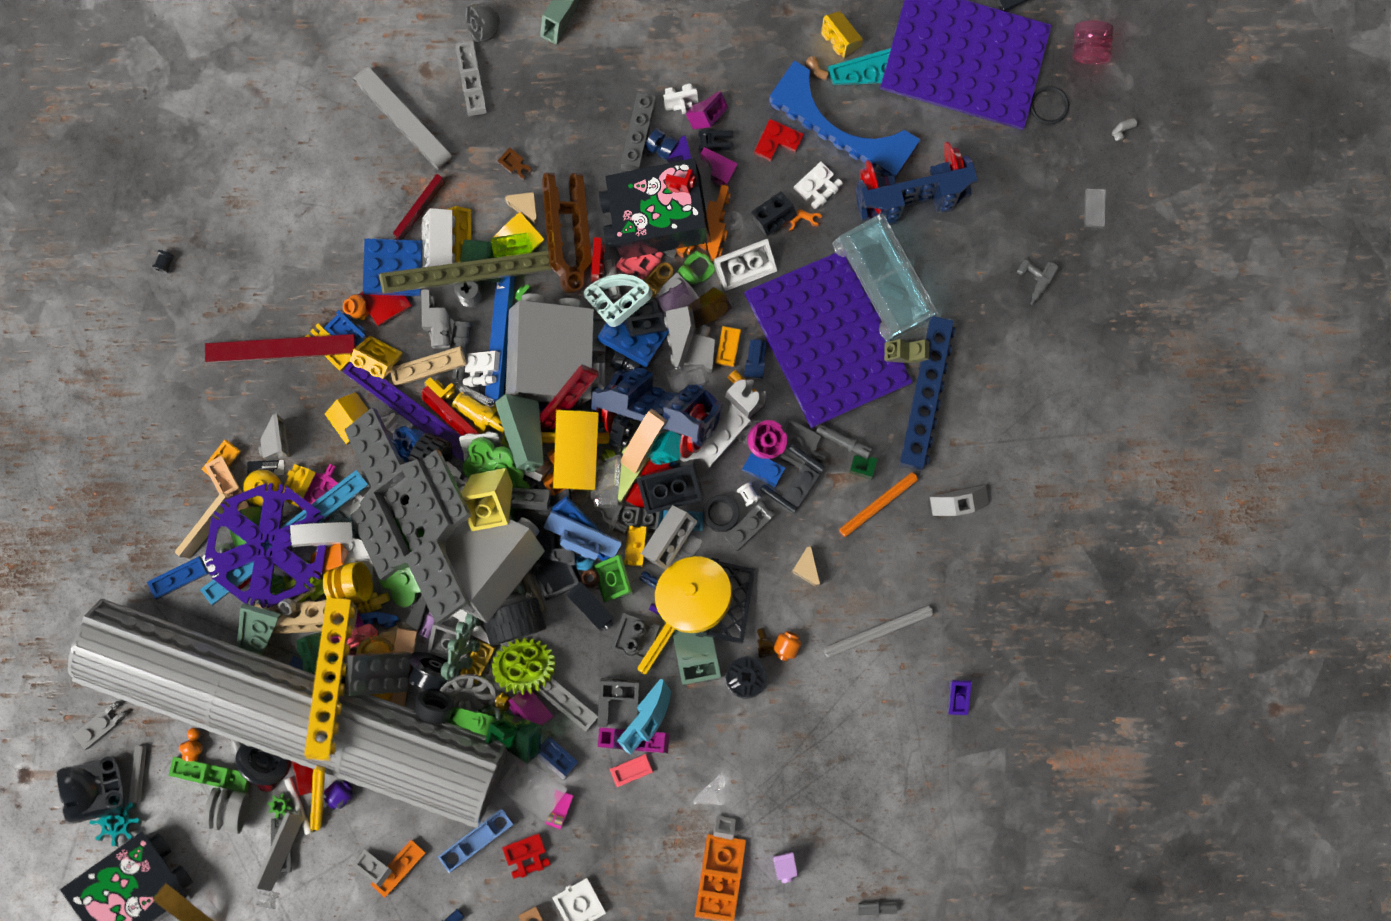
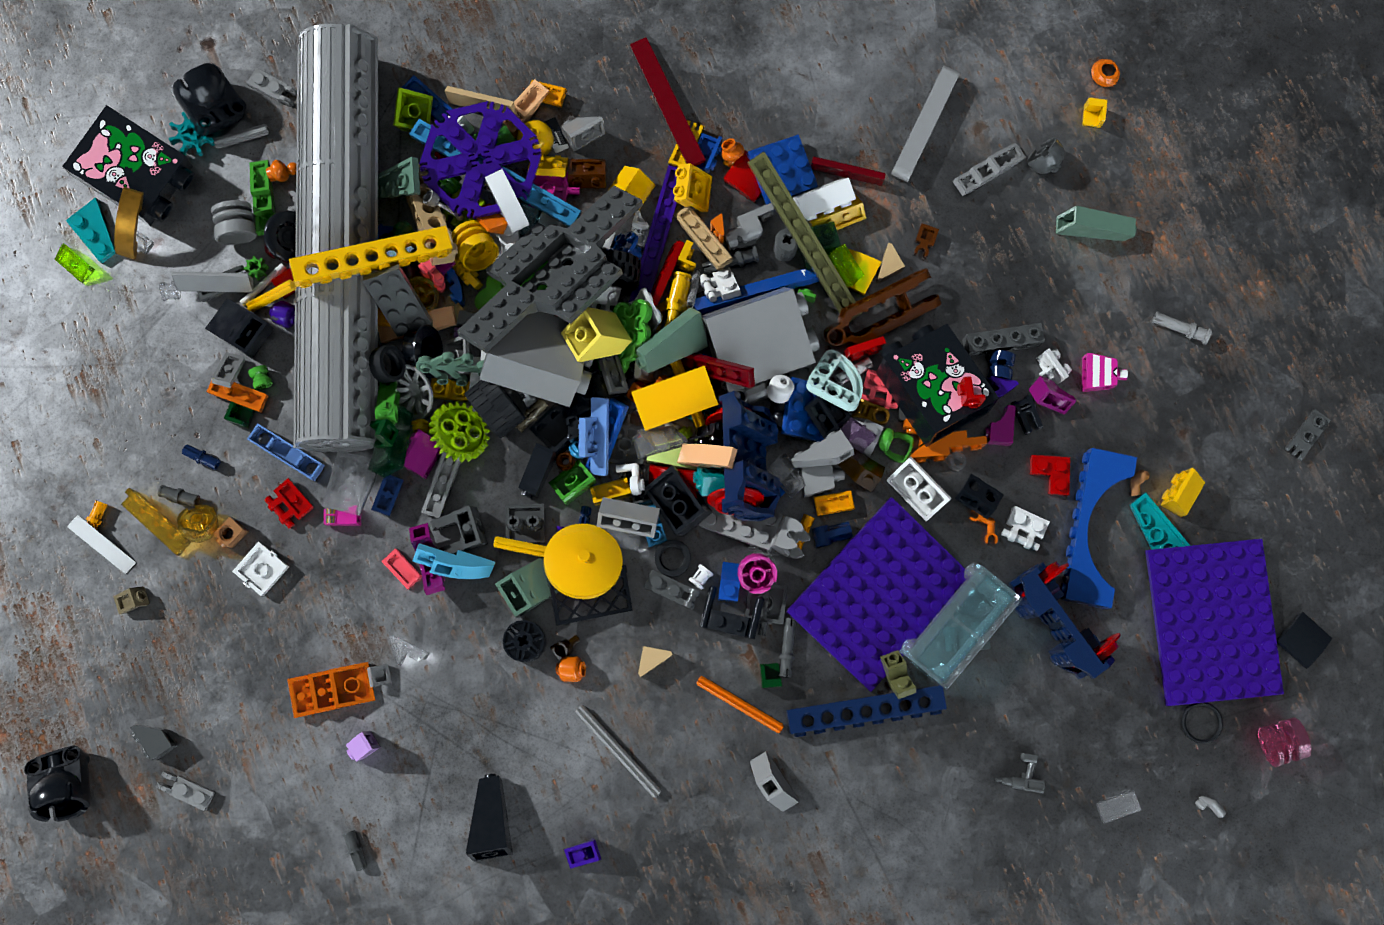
camera: 65 degrees right, 0 degrees up
none -> black slope [205,298,274,359]
none -> dark green panel [224,401,255,429]
none -> bright green wheel [248,365,273,390]
none -> lime slope [393,87,433,132]
none -> black slope [466,774,513,862]
none -> reddish brown bracket [568,159,606,188]
none -> white plate [616,463,645,495]
none -> orange slope [710,213,724,245]
none -> white head [767,375,794,403]
none -> dark pink torso [1082,353,1128,392]

